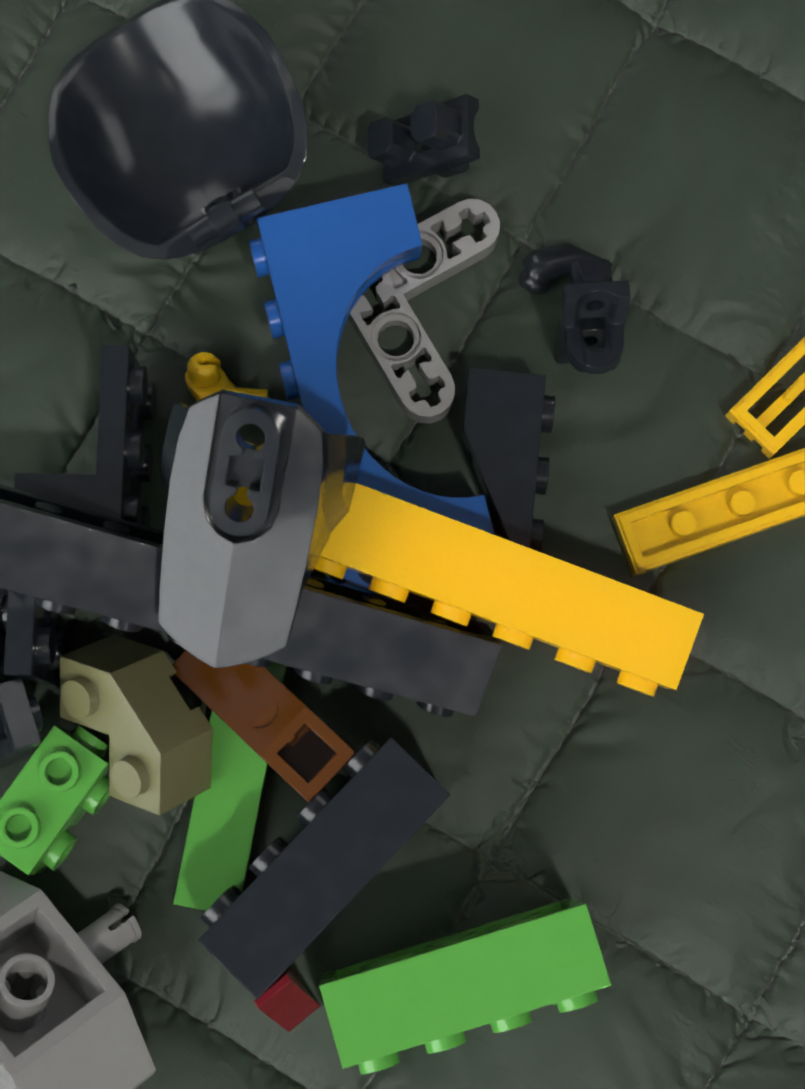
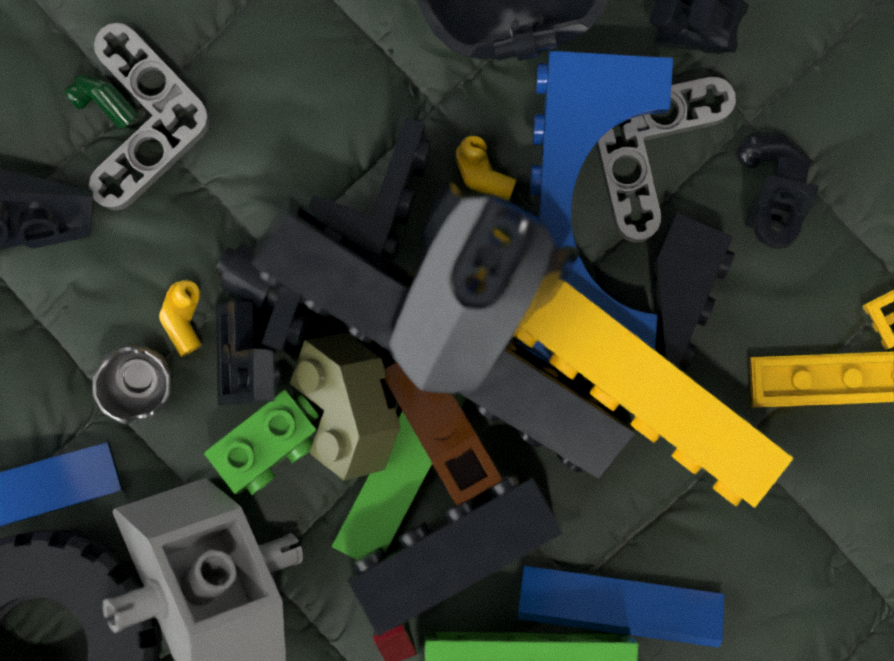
camera: 20 degrees right, 5 degrees up
none -> blue tile [517,566,725,648]

